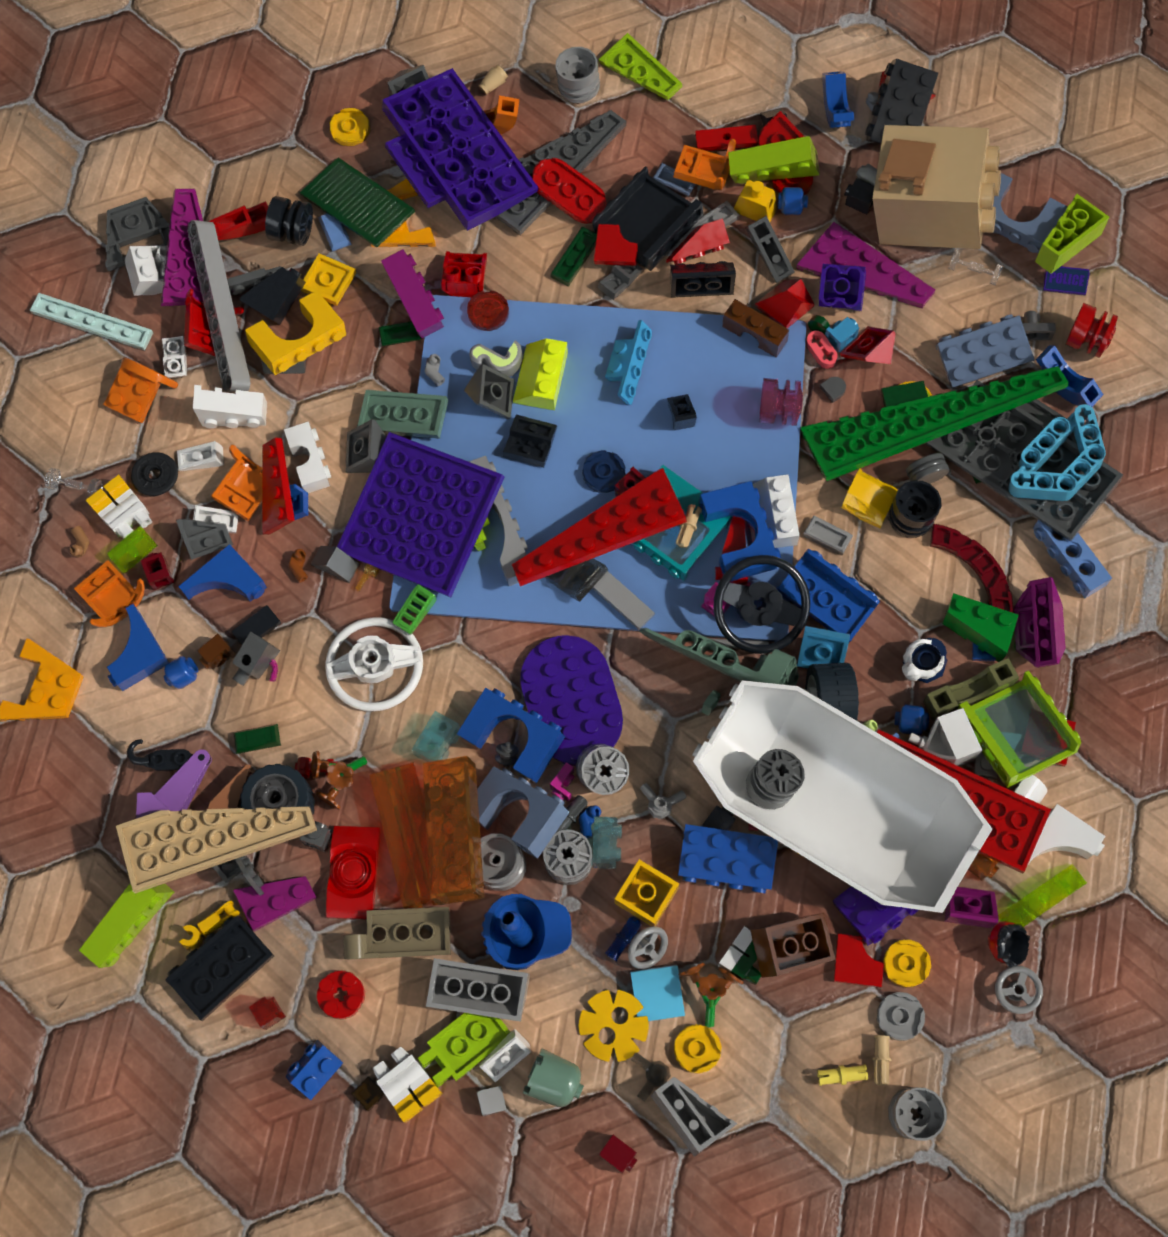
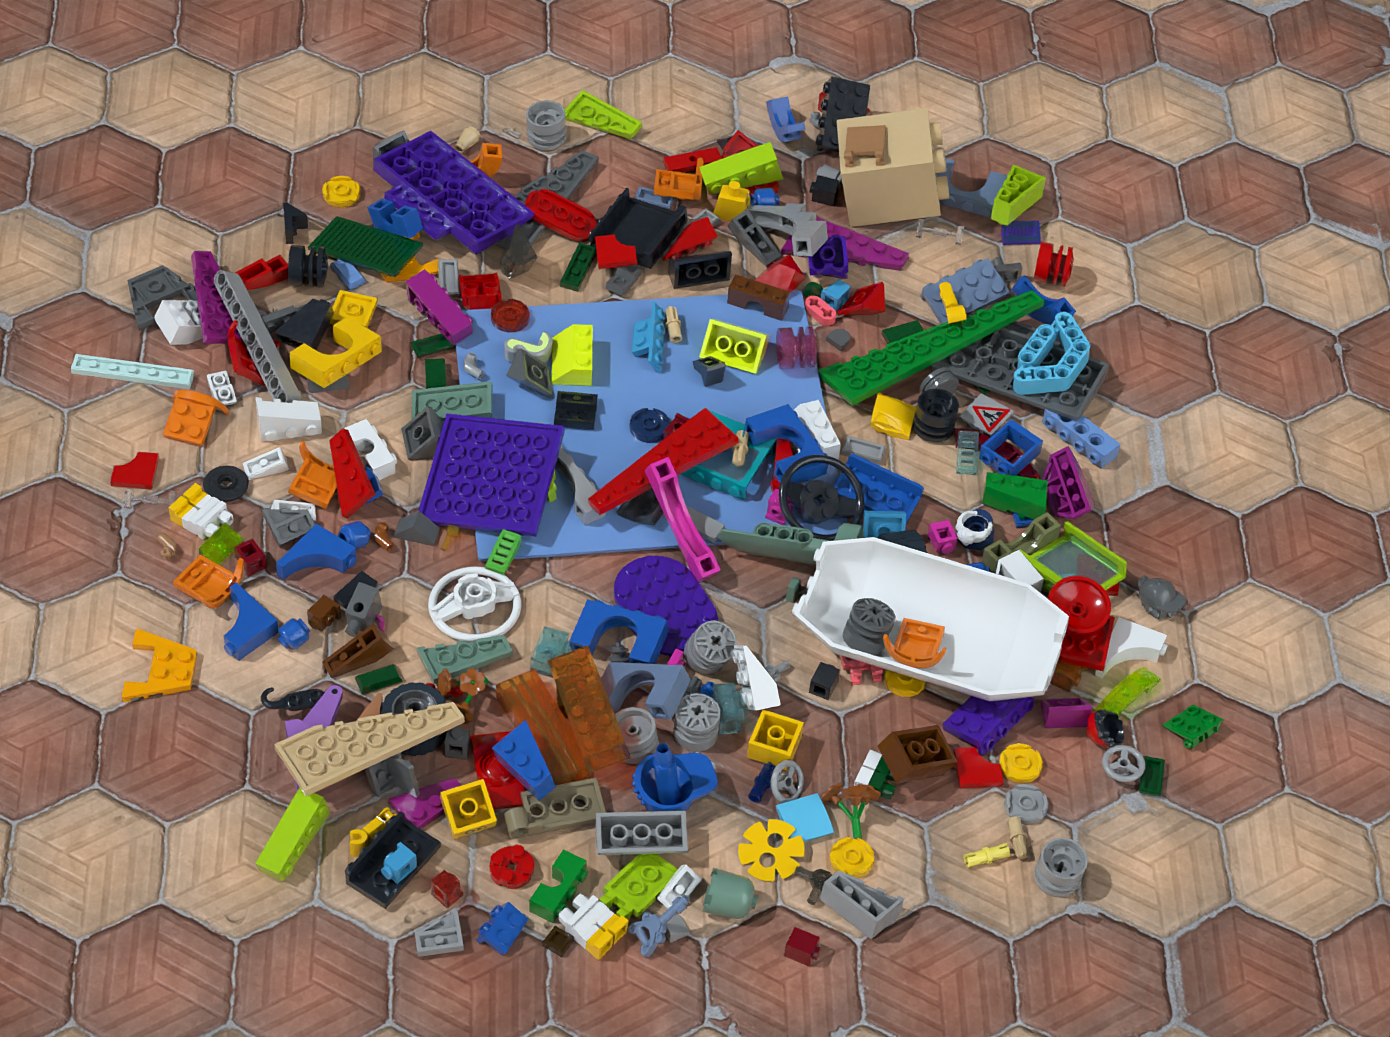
camera: 20 degrees left, 20 degrees down
blue bracket [678,824,778,893] -> none
none -> red tile [110,452,159,489]
none -> black slope [283,203,308,244]
none -> reddish brown slope [322,623,394,678]
none -> blue head [338,521,370,549]
none -> blue arch [367,199,423,238]
none -> dark azure brick [381,842,417,884]
none -> light grey wing [415,908,464,957]
none -> sand green wing [417,635,513,684]
none -> dark green slope [425,358,446,389]
none -> light grey tile [438,259,459,297]
none -> yellow brick [440,779,497,840]
none -> blue wedge [492,720,556,801]
none -> clear smoke slope [499,224,538,280]
none -> green arch [529,849,588,923]
none -> sand blue piece [627,895,690,958]
none -> dark pink arch [645,457,721,582]
none -> tan axle [665,306,682,343]
none -> neon yellow slope [699,319,770,374]
none -> white slope [732,645,780,711]
none -> light grey arch [747,203,828,256]
none -> orange piece [883,618,947,669]
none -> dark pink brick [927,520,958,554]
none -> yellow piece [939,282,966,324]
none -> clear light blue slope [956,431,979,475]
none -> light grey piece [959,393,1014,436]
none -> blue window [979,419,1043,476]
none -> red dish [1048,576,1111,635]
none -> dark grey hair [1138,575,1186,619]
none -> dark green tile [1139,756,1165,797]
none -> green hinge [1162,704,1224,749]

